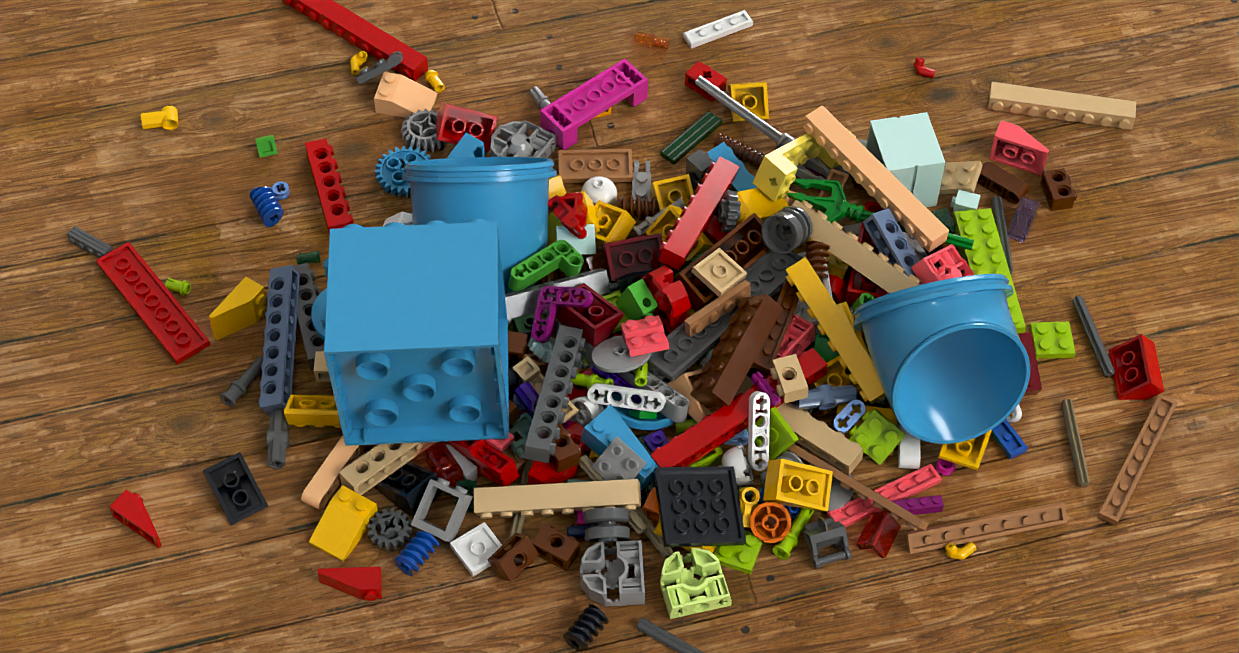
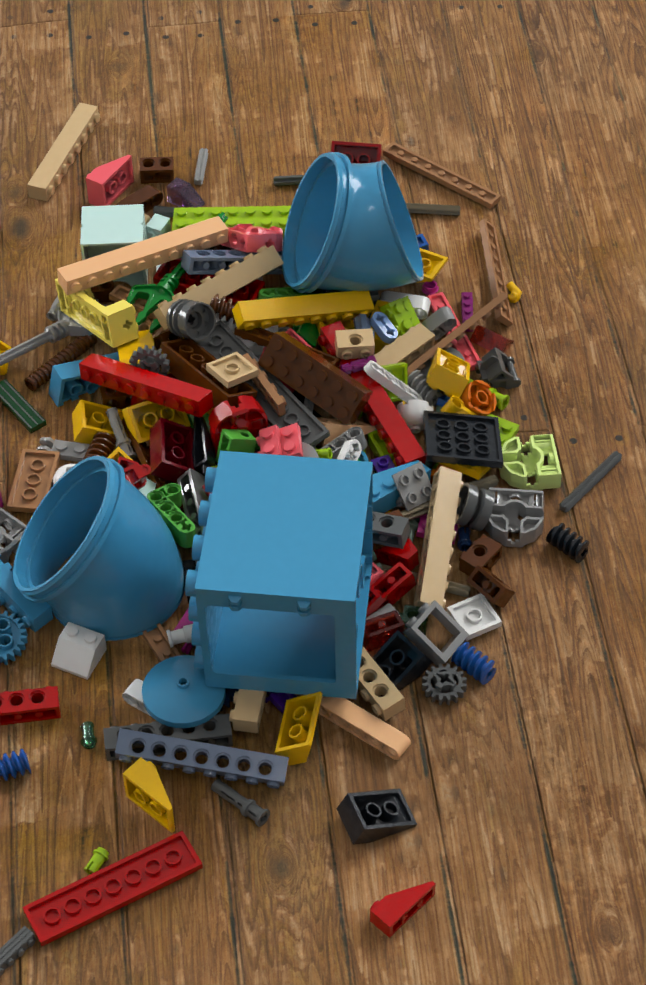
camera: 80 degrees left, 5 degrees down
dark grey piece [267,409,289,469] -> none
yellow slope [309,485,378,562] -> none
red slope [317,566,383,601] -> none
dark grey brick [686,149,715,190] -> none
none -> light grey axle [194,148,208,185]
none -> light grey beam [422,306,457,340]

